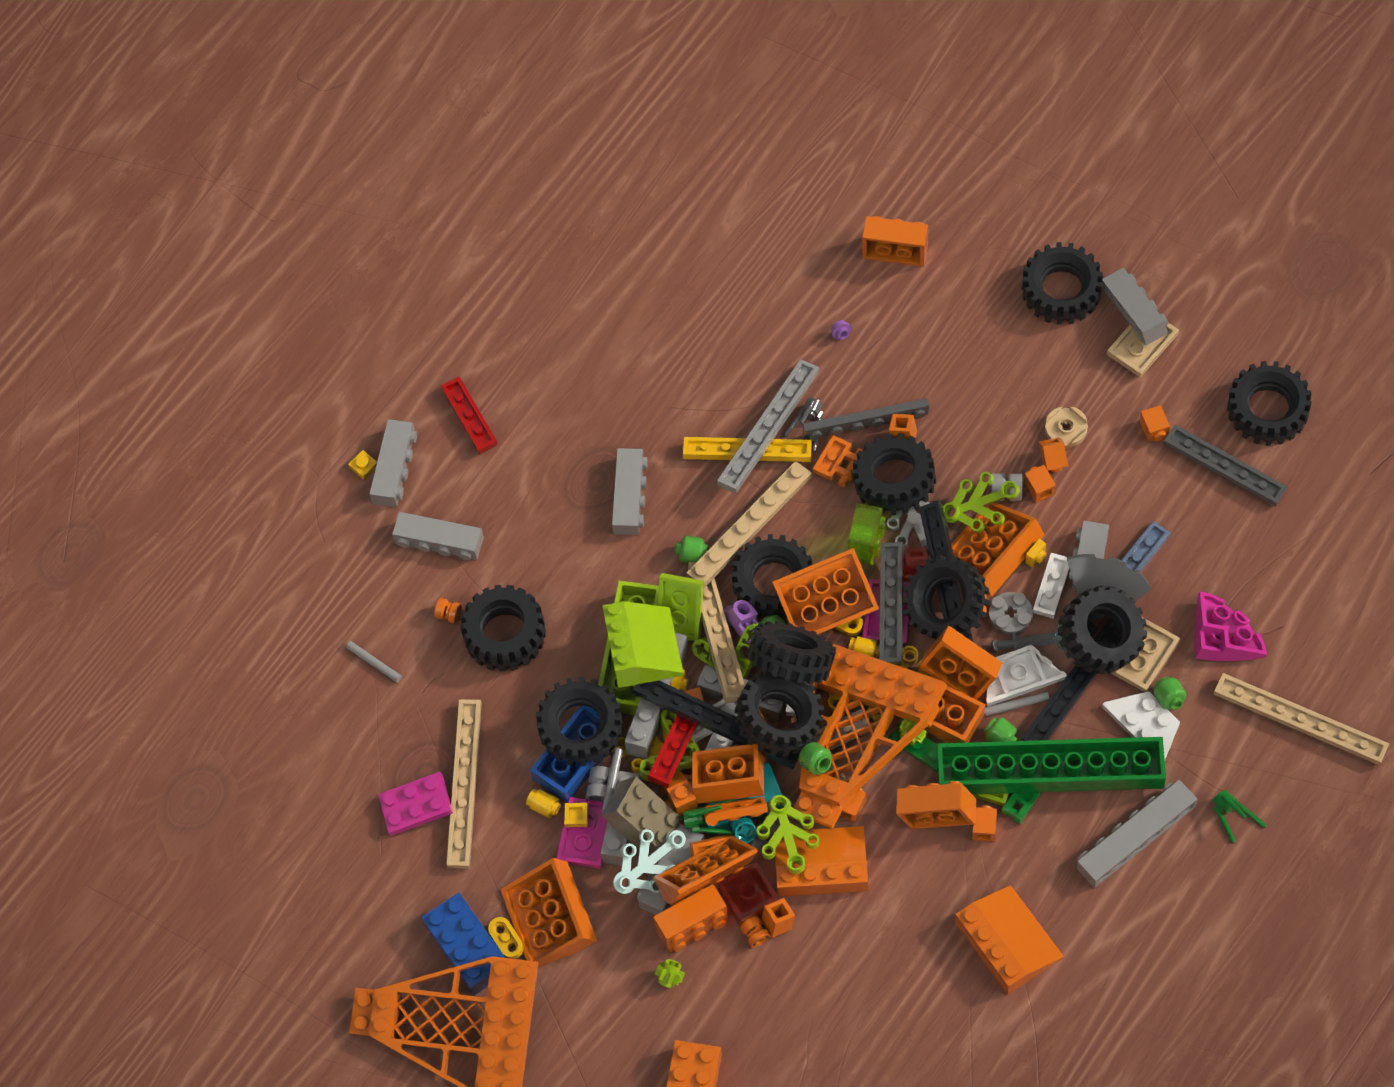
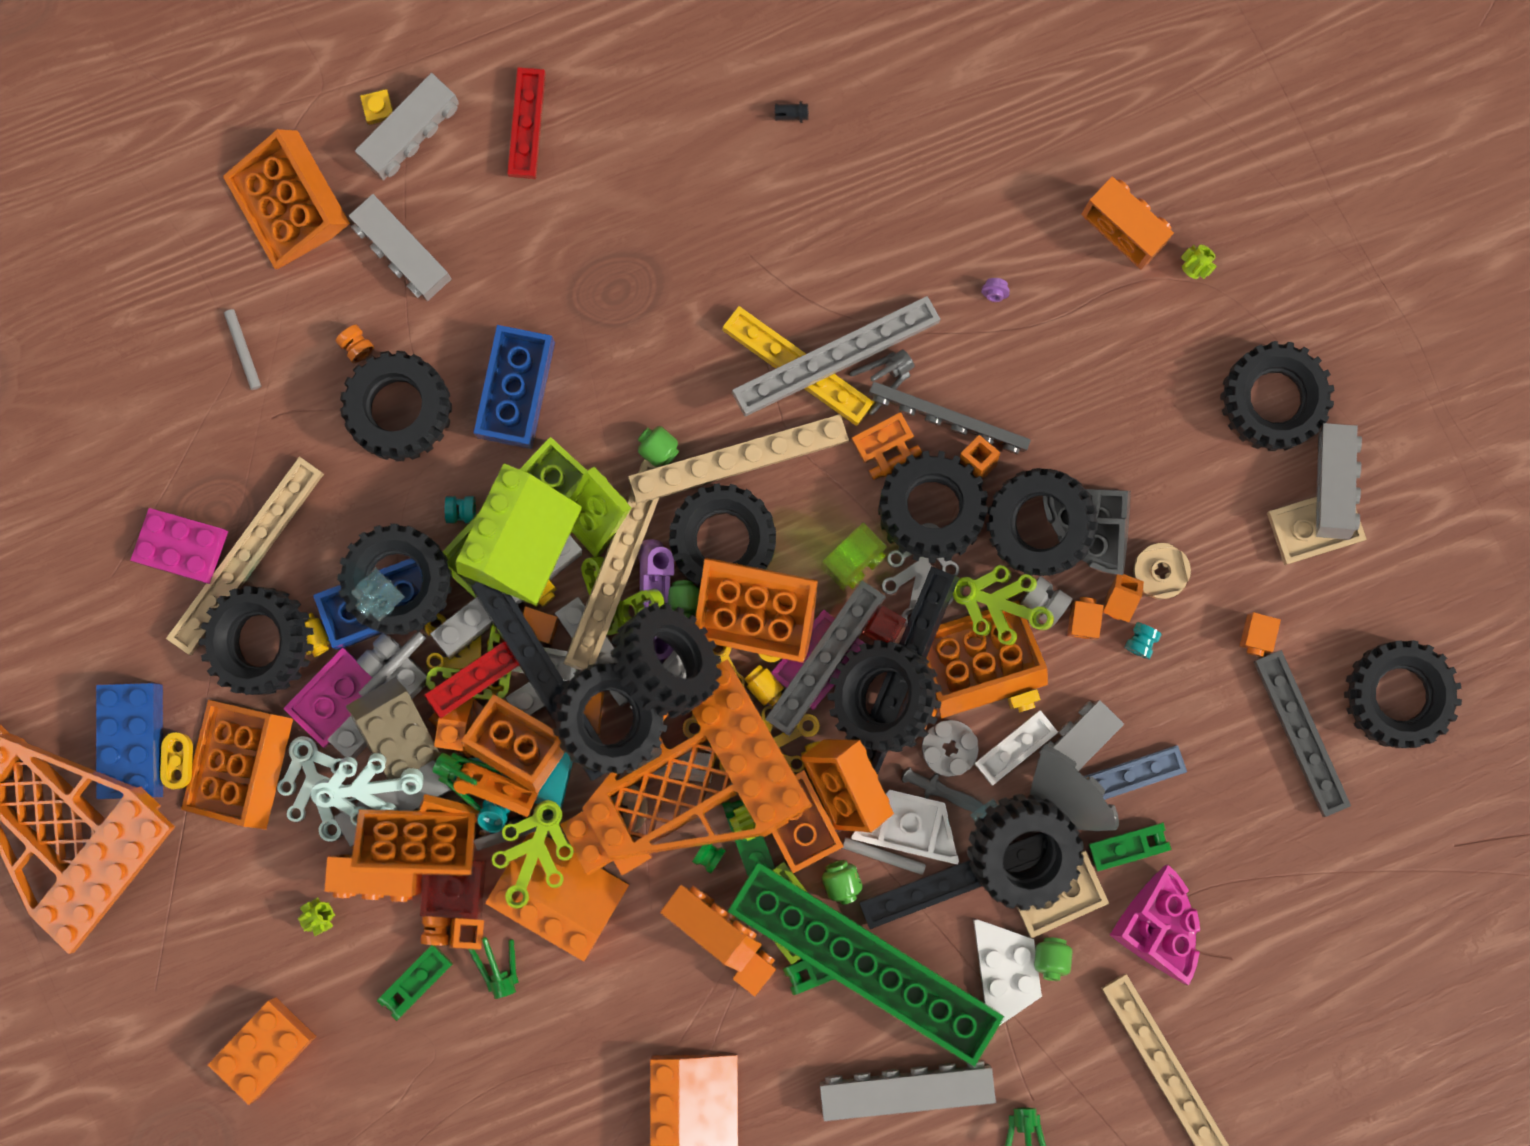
camera: 25 degrees right, 20 degrees up
yellow plate [564,803,588,827] -> none
light grey brick [612,448,648,535] -> none
bright green head [799,742,832,775] -> none
none -> black tyre [199,586,314,695]
none -> orange slope [223,129,350,269]
none -> light aqua plant [277,736,356,842]
none -> clear light blue brick [351,568,404,621]
none -> green plate [377,945,454,1021]
none -> teal wheel [444,496,476,524]
none -> green plant [468,937,519,999]
none -> blue brick [474,325,555,449]
none -> green wheel [692,844,726,874]
none -> black pin [775,101,809,123]
none -> black tyre [986,468,1098,576]
none -> dark grey brick [1043,489,1131,575]
none -> green plate [1088,822,1172,872]
none -> teal wheel [1124,622,1162,660]
none -> lime gear [1181,245,1217,279]

